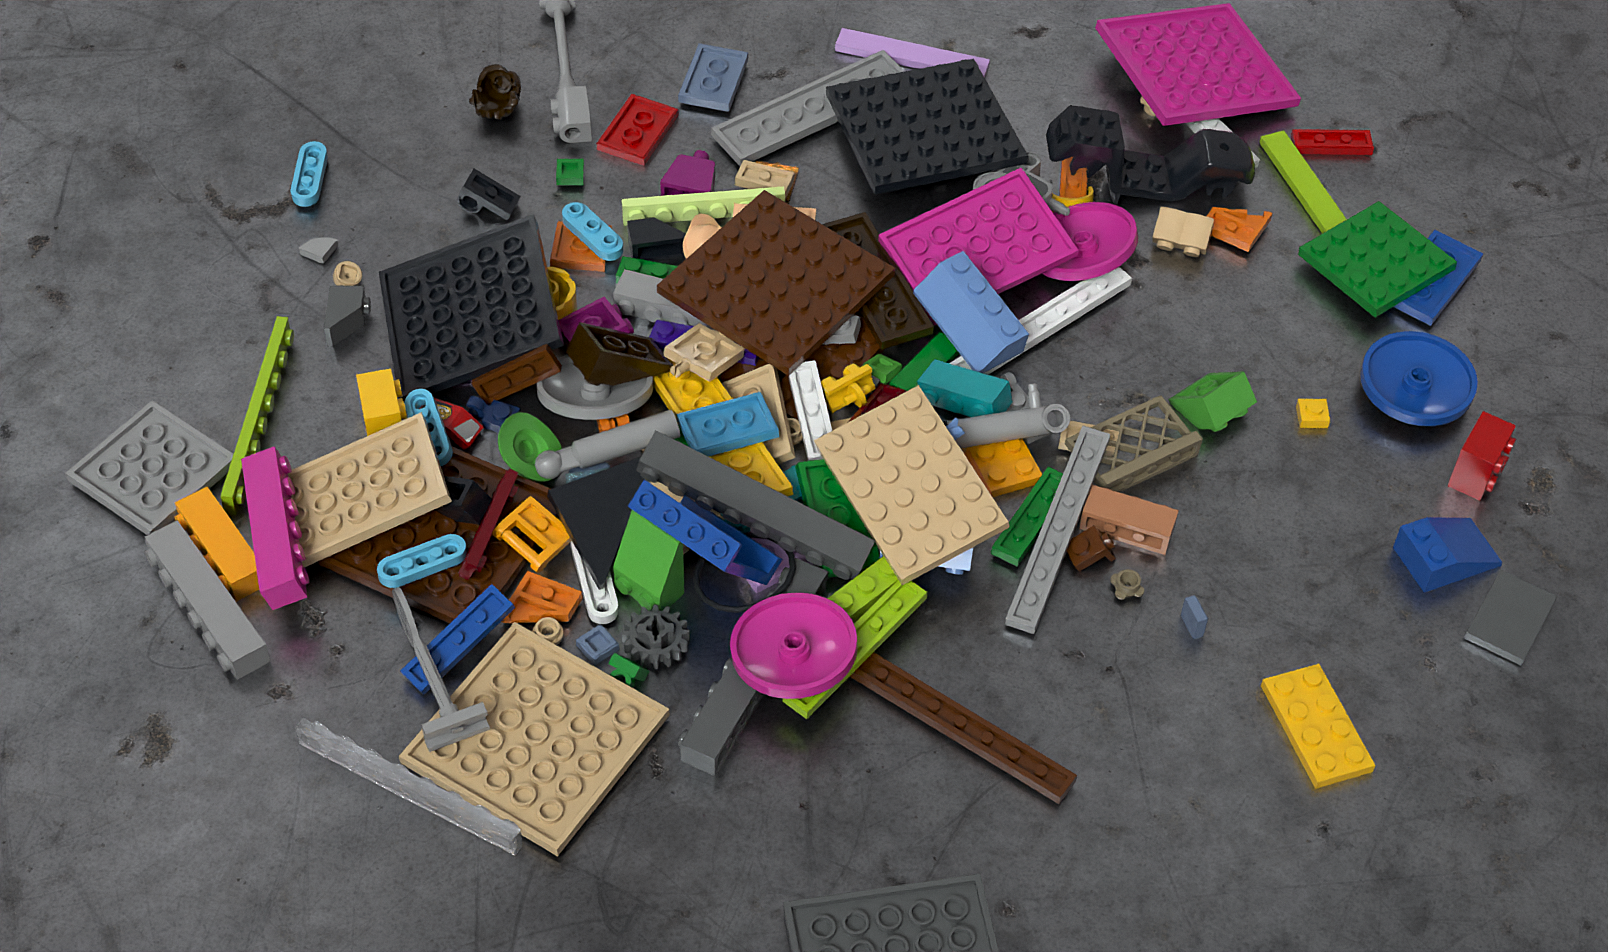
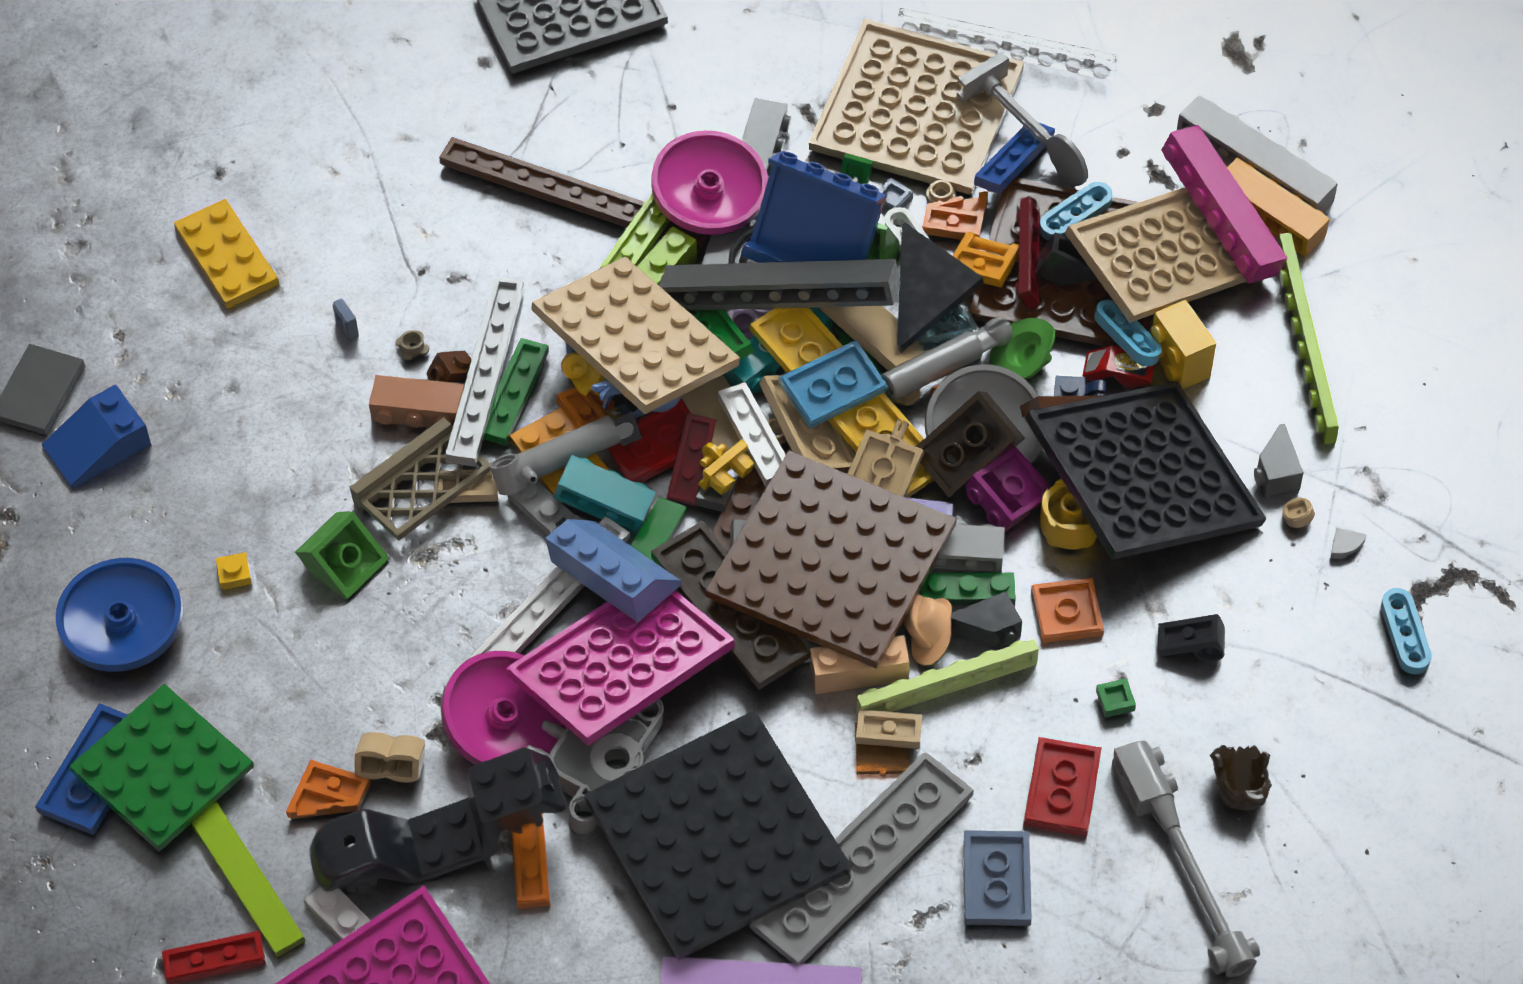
camera: 170 degrees right, 5 degrees up
light grey plate [65,400,233,535] -> none
medium azure plate [562,202,623,261] -> none
magenta torso [660,150,715,196] -> none
bright green plate [863,354,902,384] -> none
red brick [1448,411,1517,501] -> none

